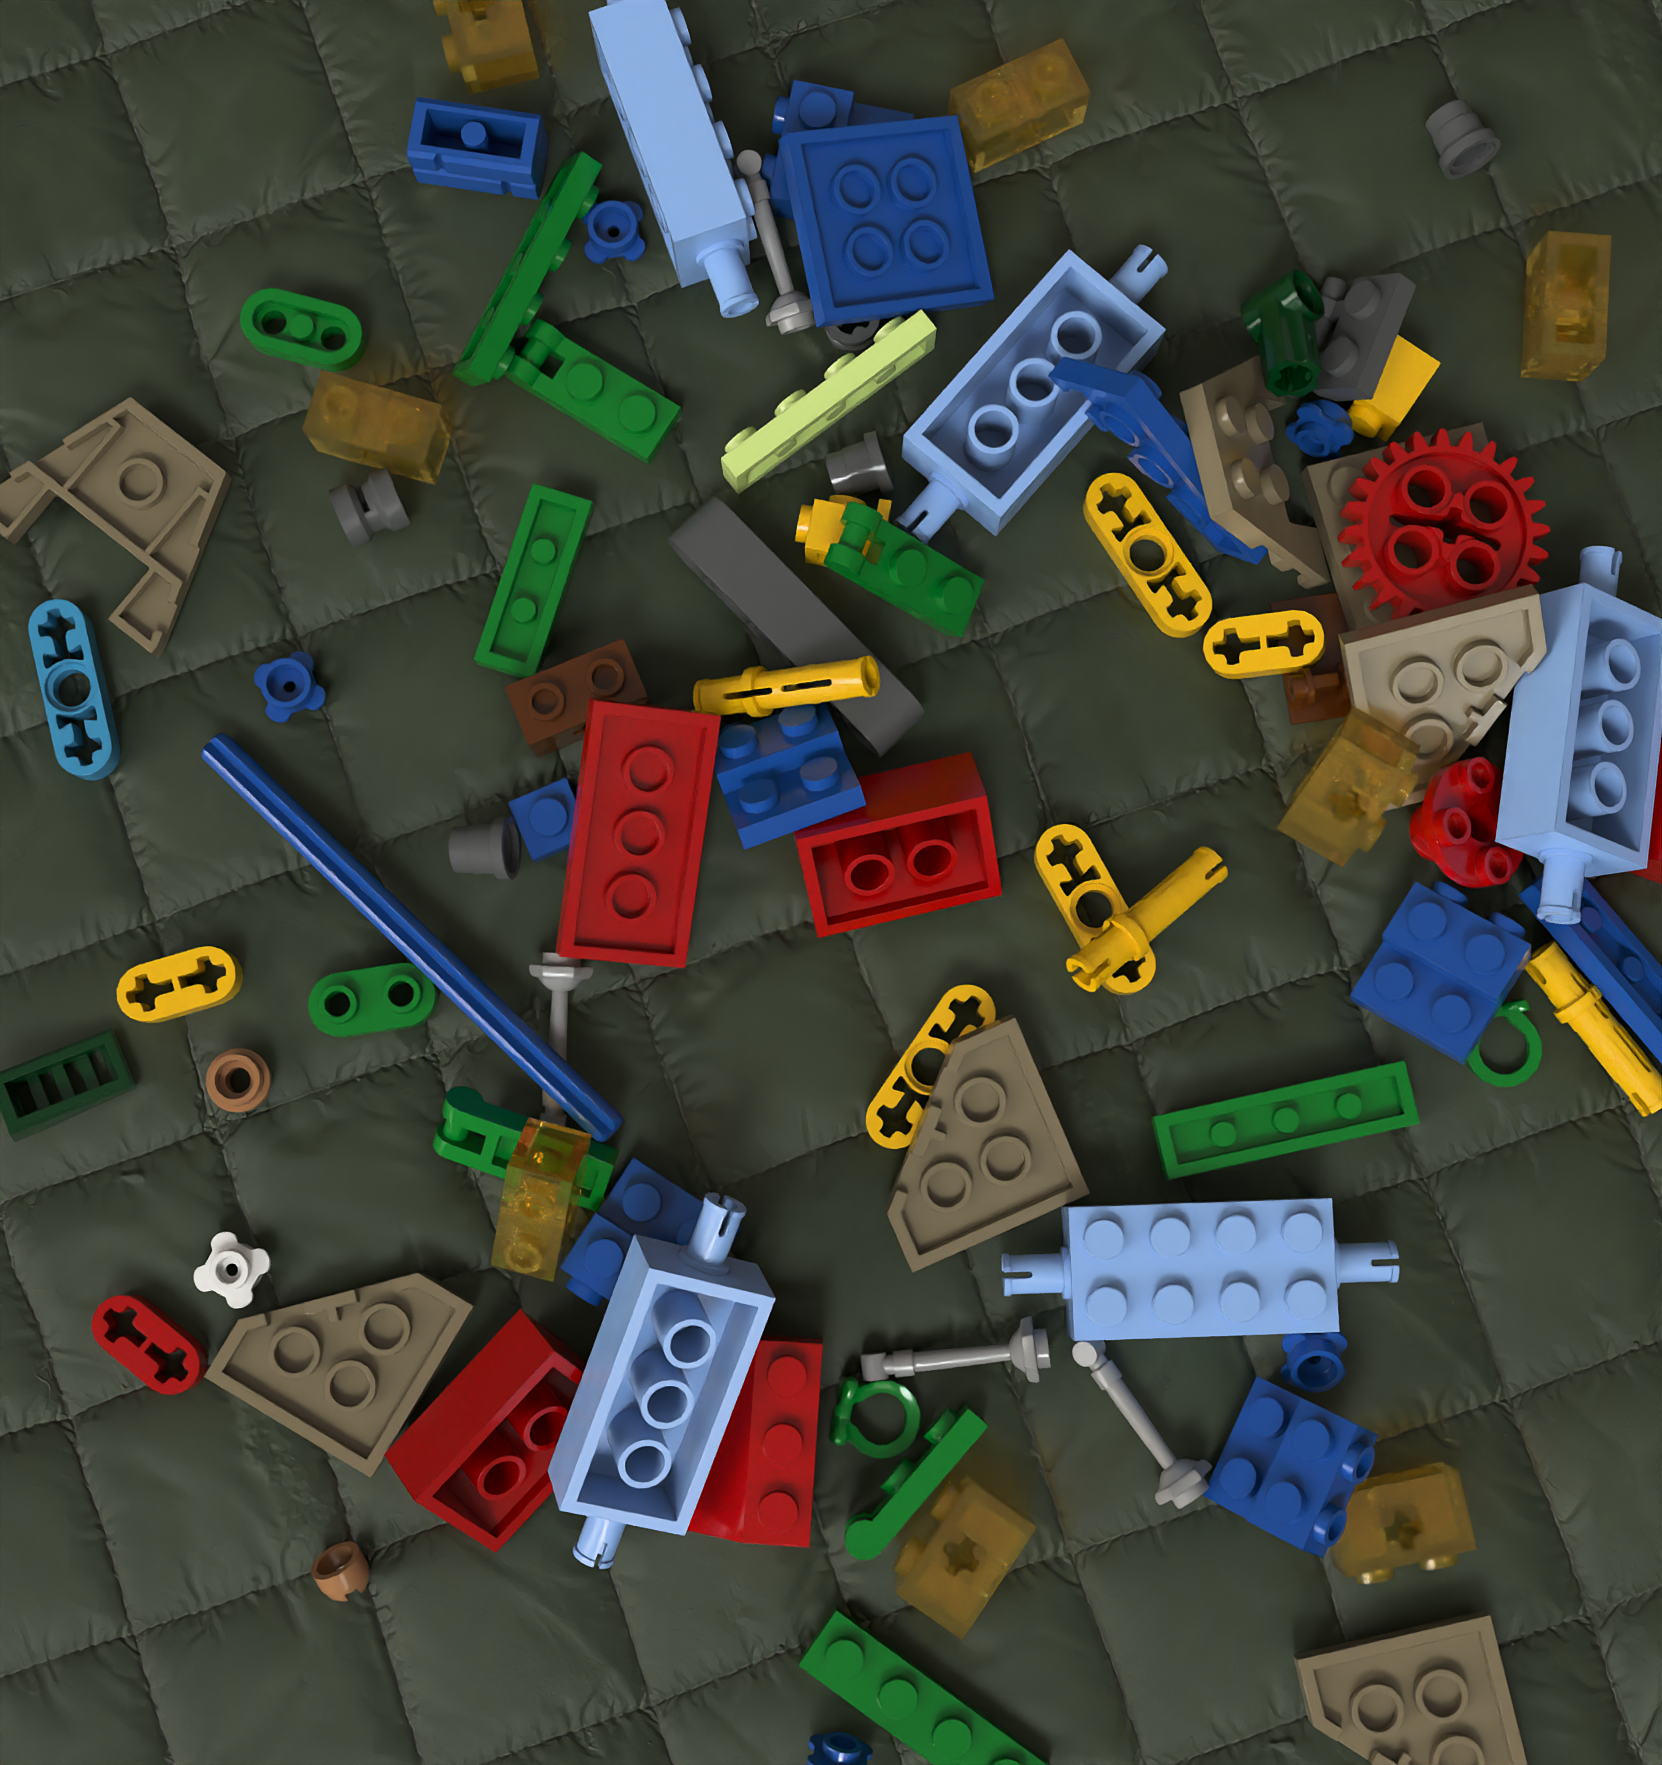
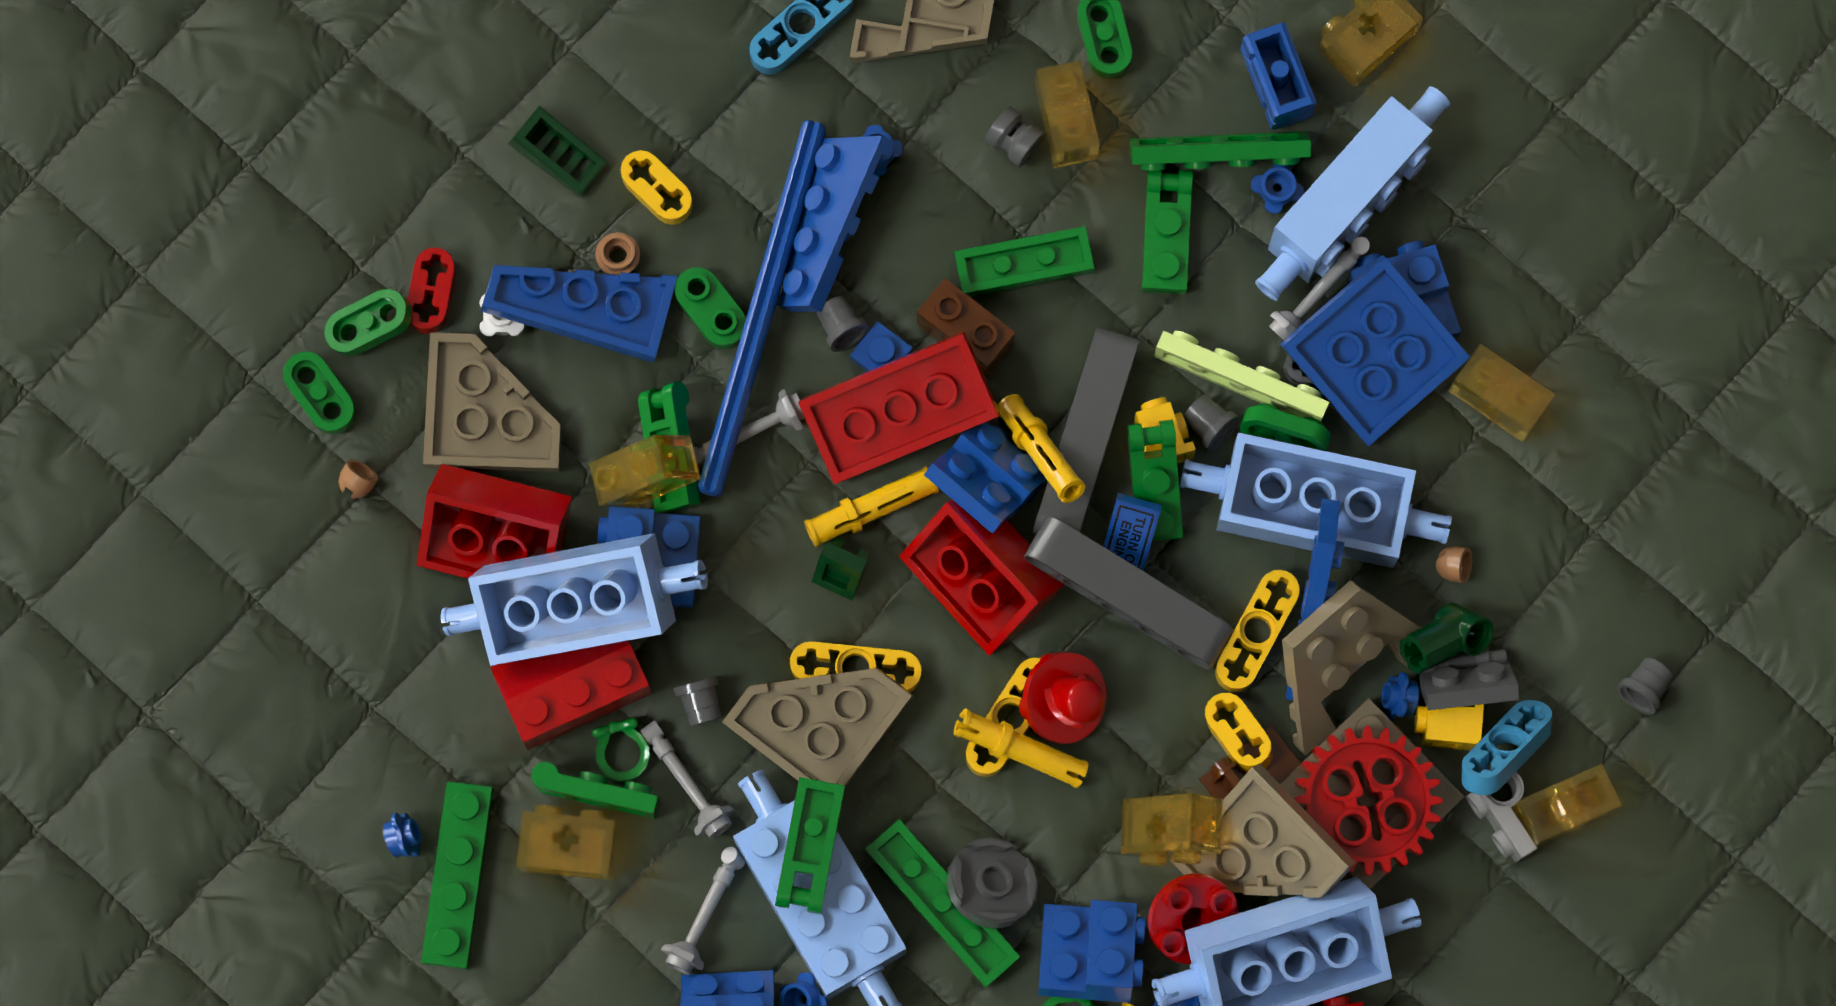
camera: 60 degrees right, 5 degrees down
none -> green plate [283,351,356,435]
none -> green plate [324,289,412,356]
none -> blue wing [480,265,677,363]
none -> dark grey piece [673,676,723,726]
none -> green plate [775,777,845,914]
none -> blue wing [778,136,894,312]
none -> yellow pin [804,466,939,547]
none -> dark green tile [811,537,869,600]
none -> dark grey tile [946,837,1038,929]
none -> red plate [1019,652,1107,744]
none -> dark grey beam [1024,516,1234,670]
none -> blue tile [1103,493,1162,571]
none -> green plate [1240,403,1331,451]
none -> medium nougat hinge [1435,546,1472,583]
none -> dark azure beam [1461,700,1552,795]
none -> light grey plate [1466,772,1537,863]

